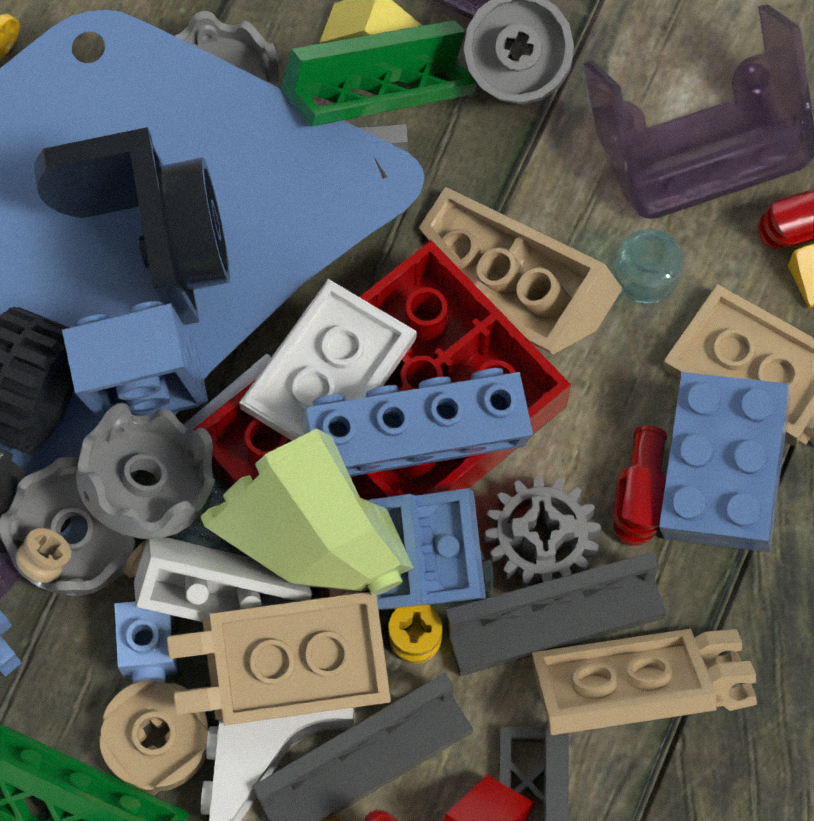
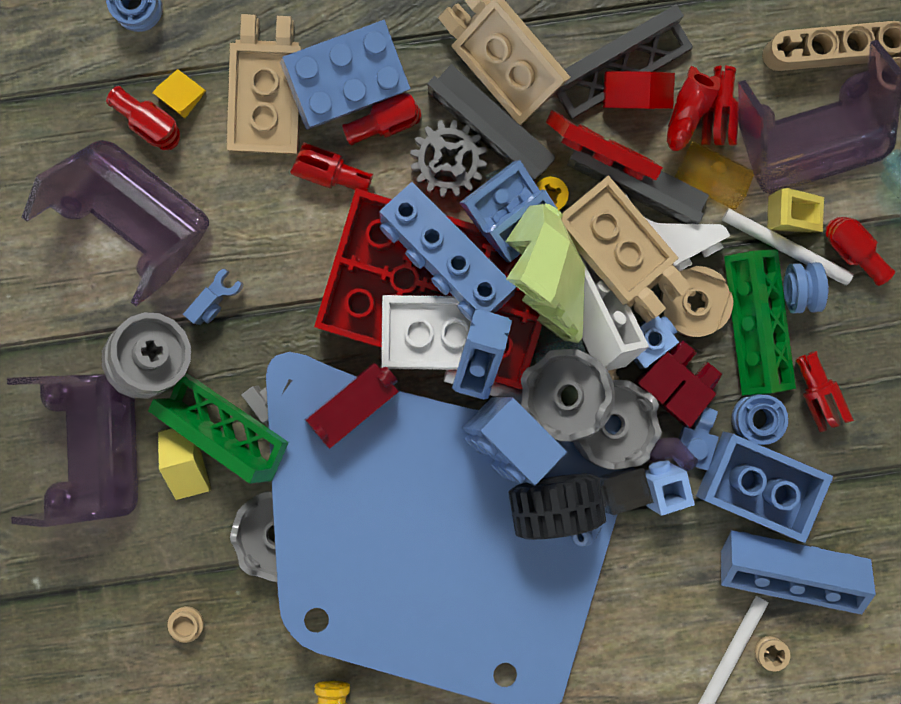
camera: 125 degrees left, 20 degrees up
tan bush [16,528,71,583] -> none
black piece [34,127,230,325] -> none
tan wedge [419,187,623,355] -> none
clear light blue head [614,228,684,304] -> none
none -> medium blue plate [183,269,243,325]
none -> red arm [290,142,373,192]
none -> dark red brick [304,363,399,449]
none -> medium blue brick [452,309,512,400]
none -> red wing [546,110,663,181]
none -> dark red hips [633,341,722,427]

